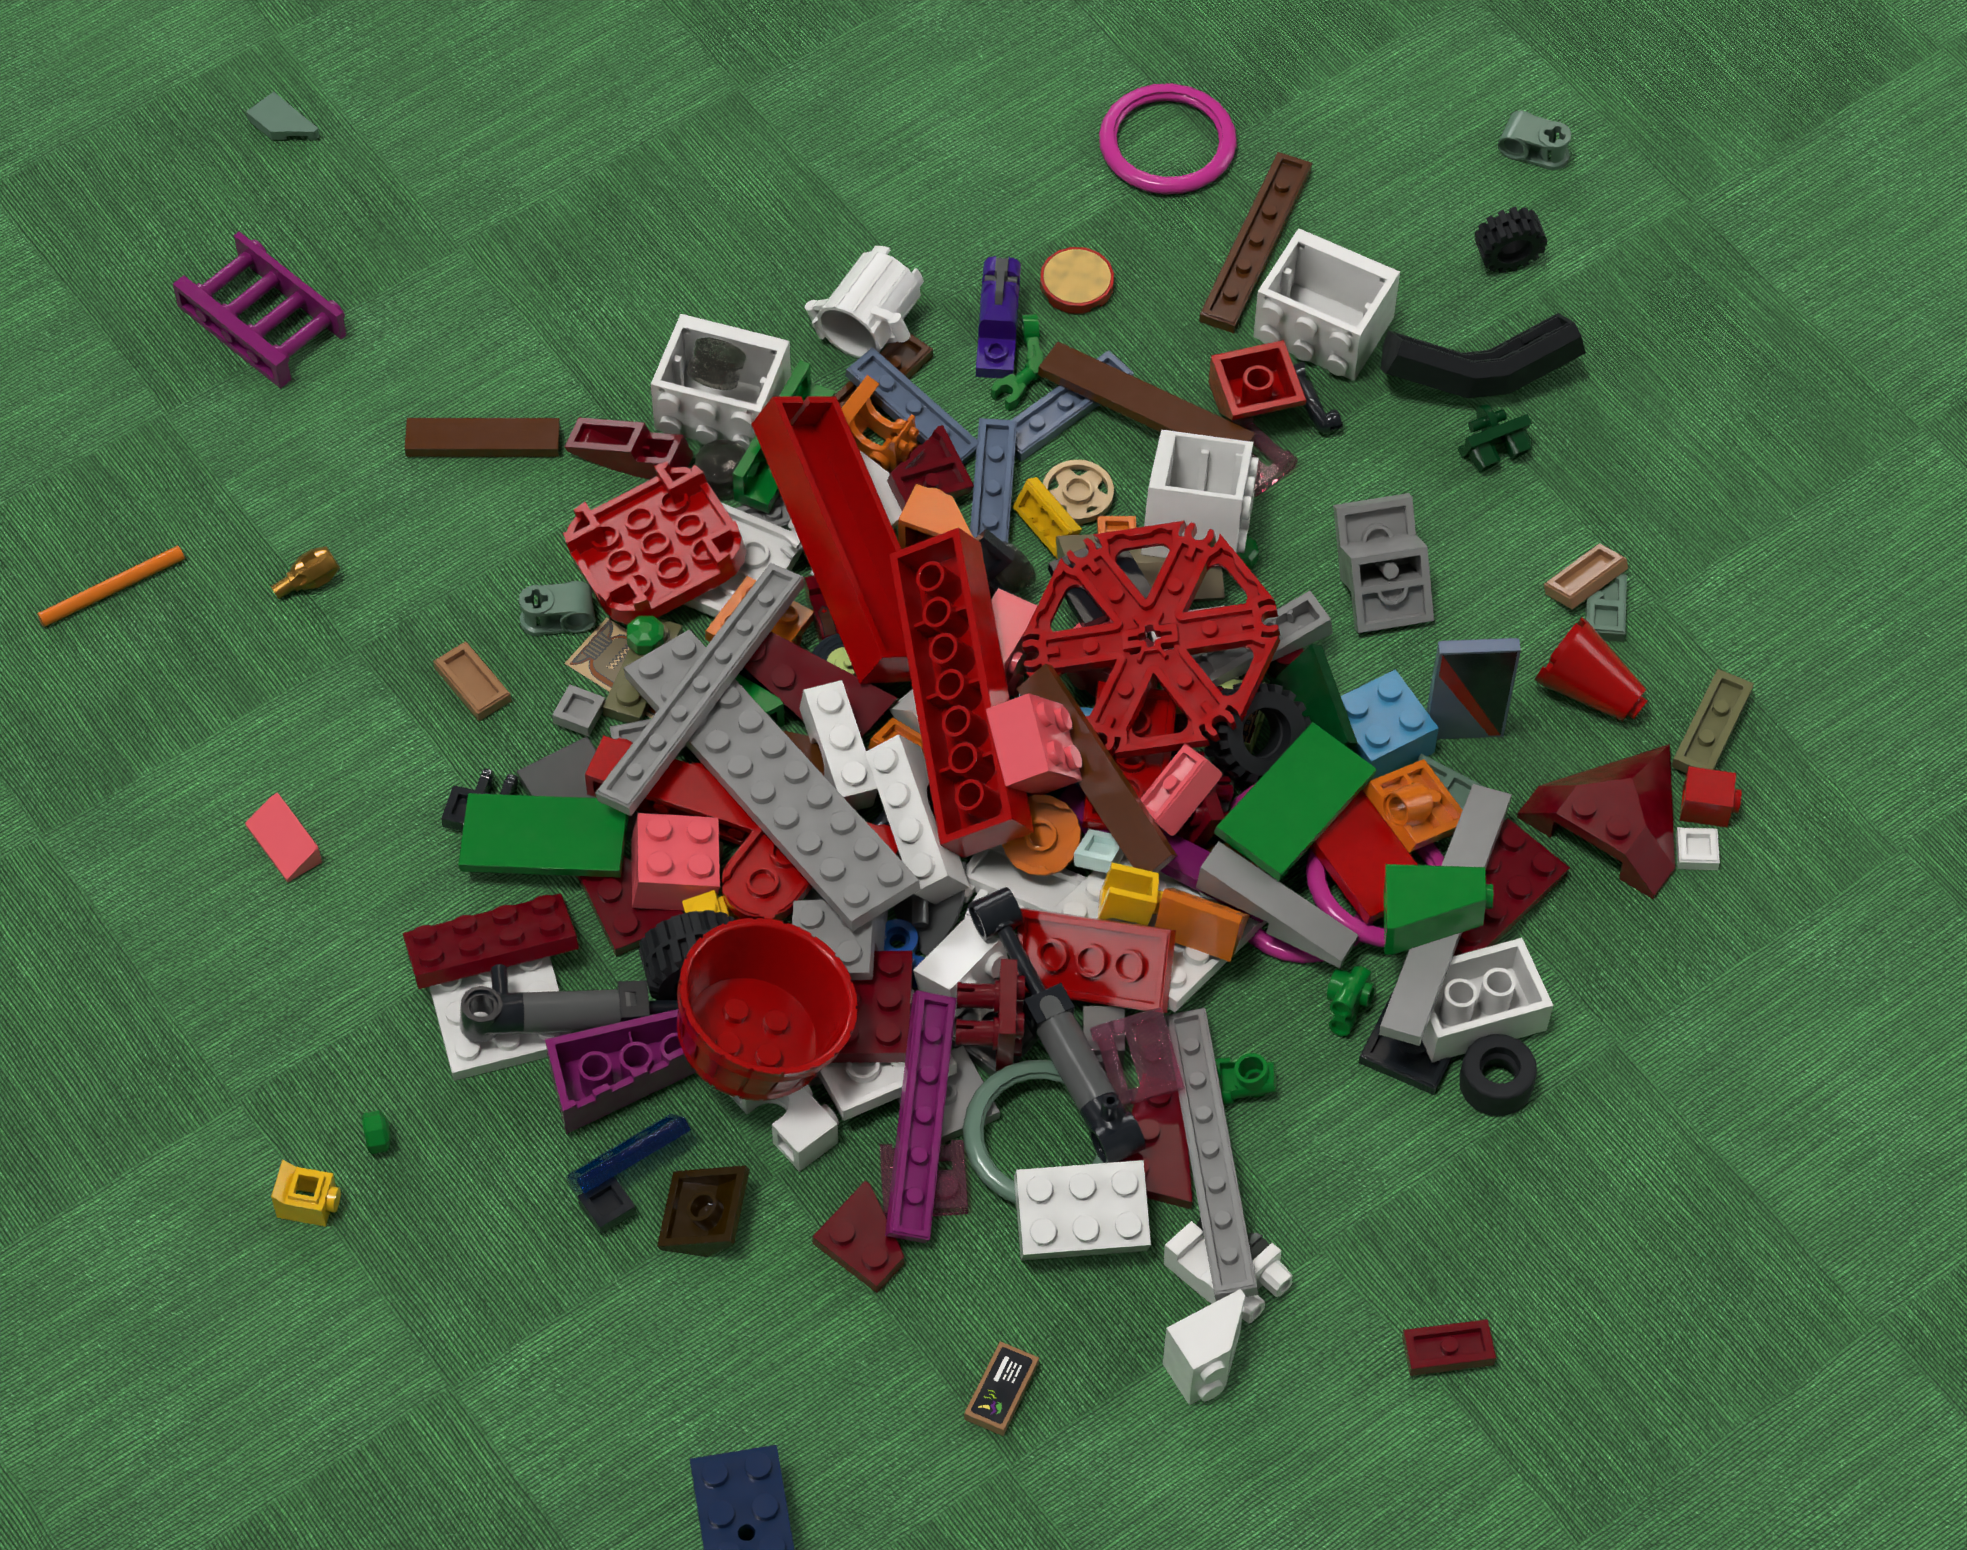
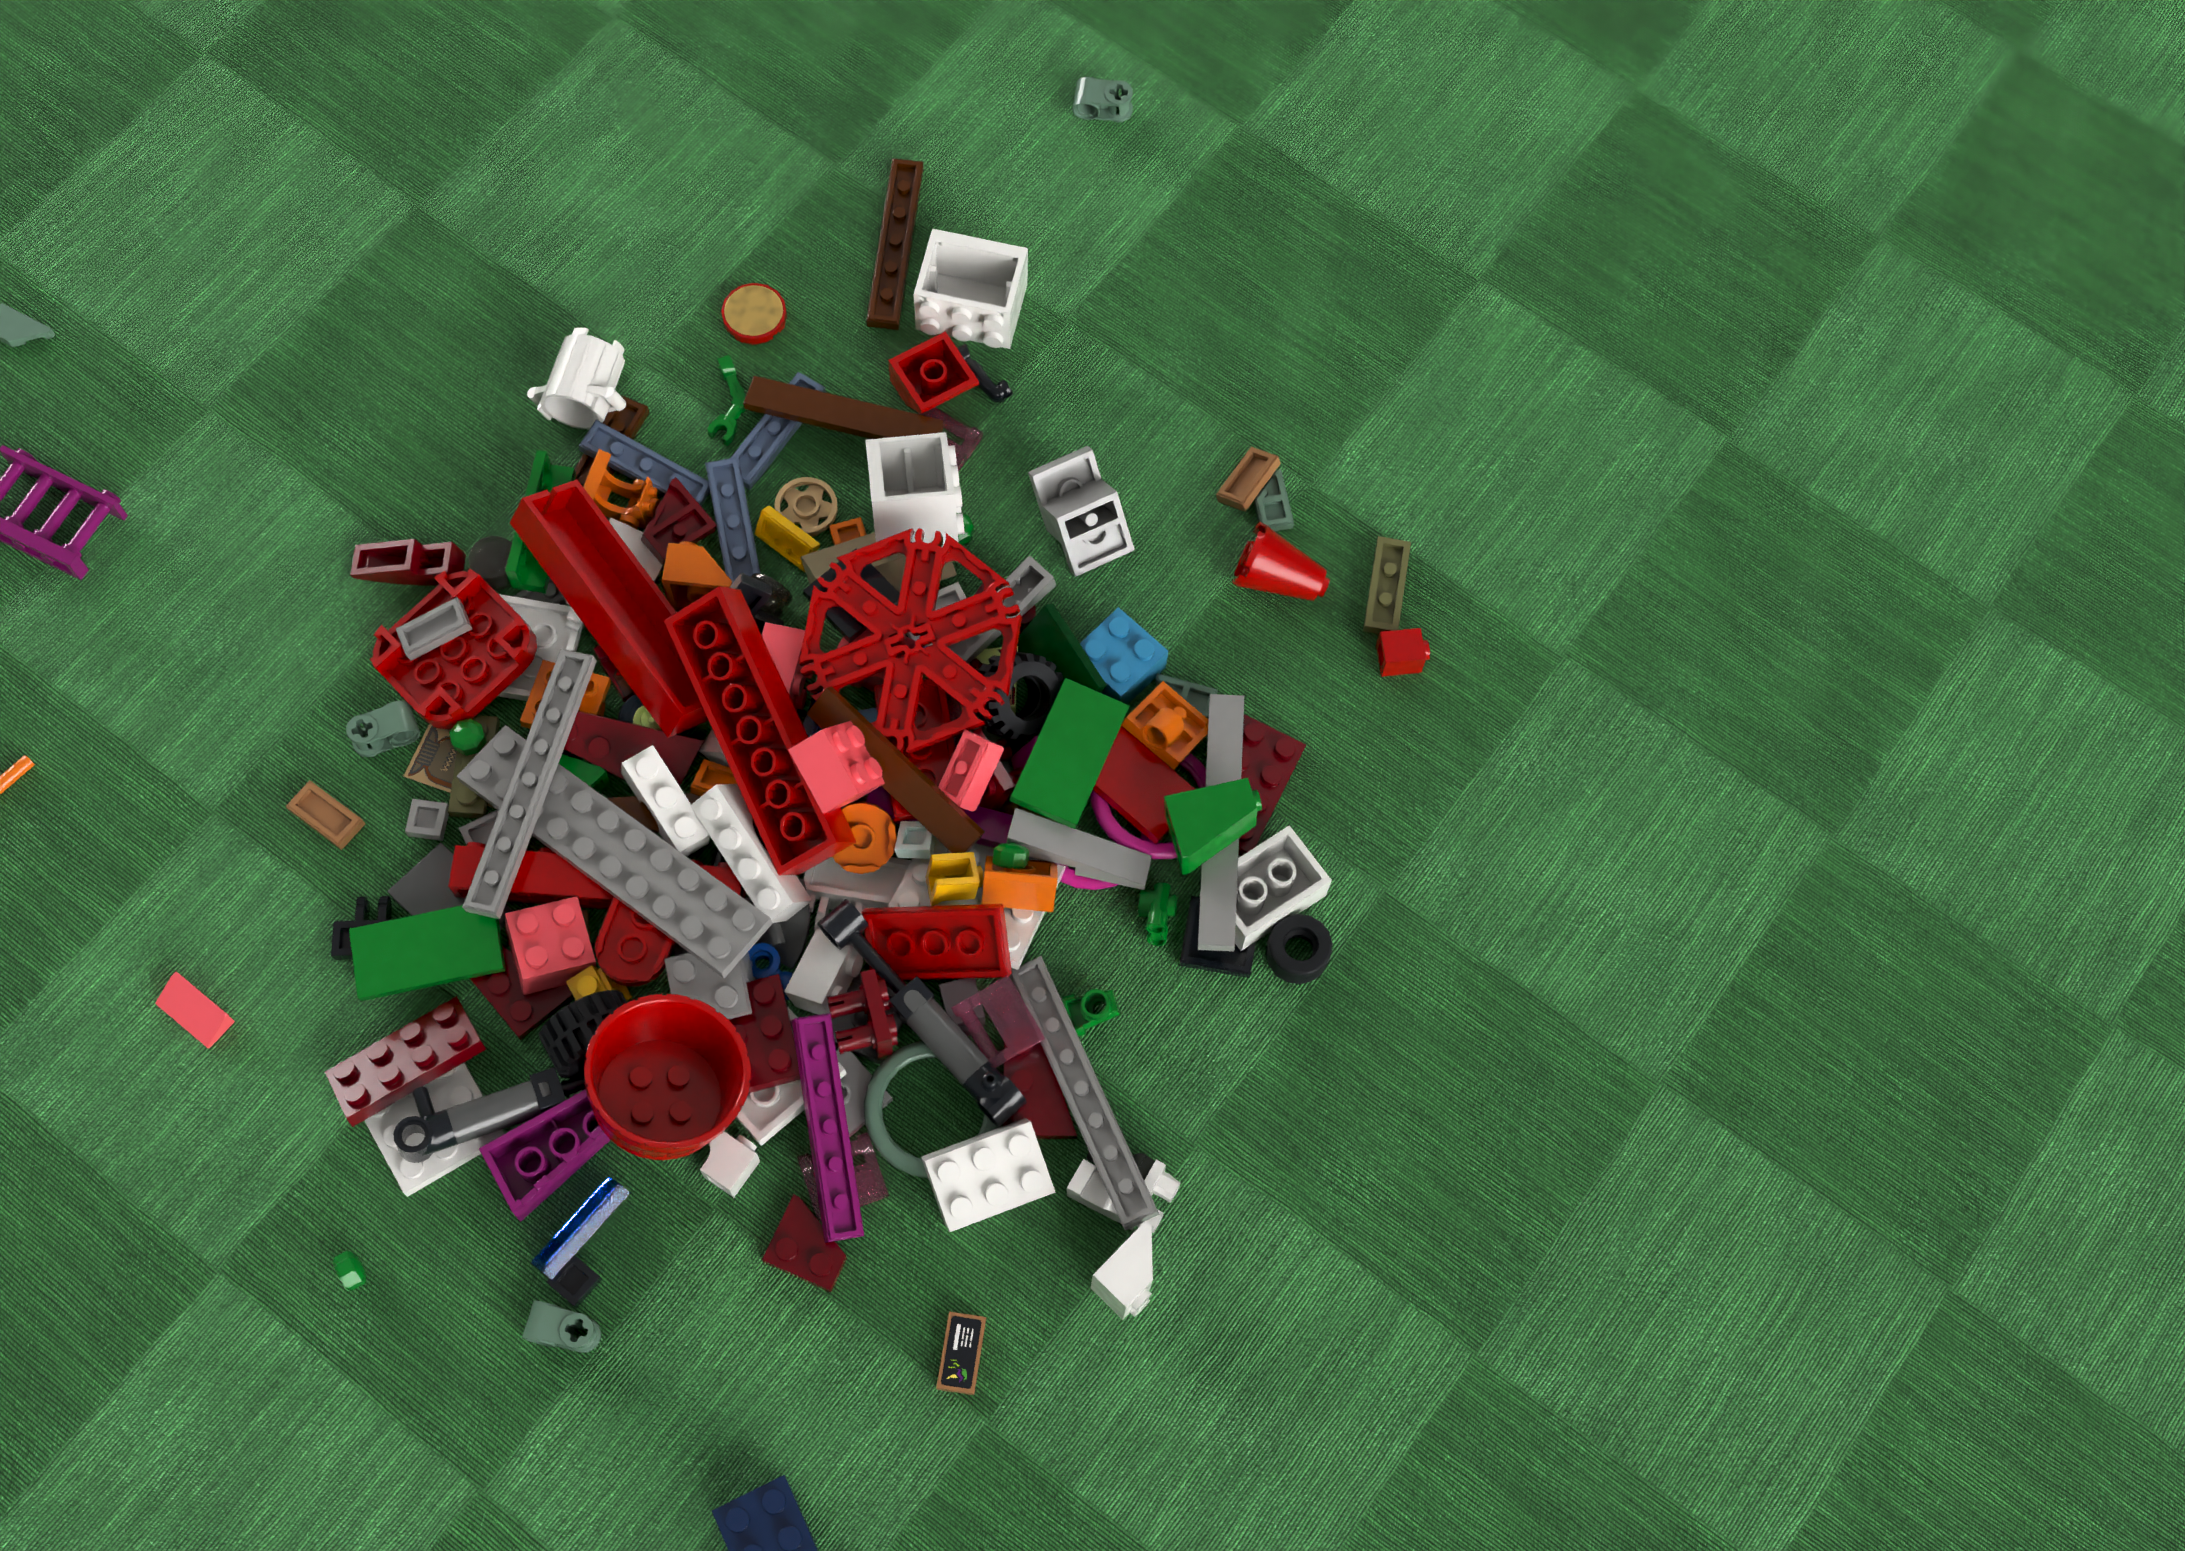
camera: 20 degrees left, 10 degrees up
pearl gold piece [271,546,340,599] -> none
yellow window [271,1159,341,1227] -> none
reddish brown tile [405,418,560,457] -> none
white container [651,314,791,454] -> none
dark brown slope [657,1165,750,1257] -> none
clear smoke wheel [686,337,746,390] -> none
dark purple plate [976,256,1021,379] -> none
dark pink wedge [1099,83,1237,195] -> none
black piece [1380,313,1586,398] -> none
dark red plate [1402,1319,1496,1376] -> none
tile [1426,638,1521,739] -> none
dark green hips [1457,404,1532,472] -> none
black tyre [1474,207,1547,273] -> none
dark red wedge [1517,744,1675,899] -> none
white tile [1675,827,1720,870] -> none
none -> light grey tile [396,597,473,661]
none -> sand green piece [522,1300,602,1353]
none -> green tile [993,843,1029,869]

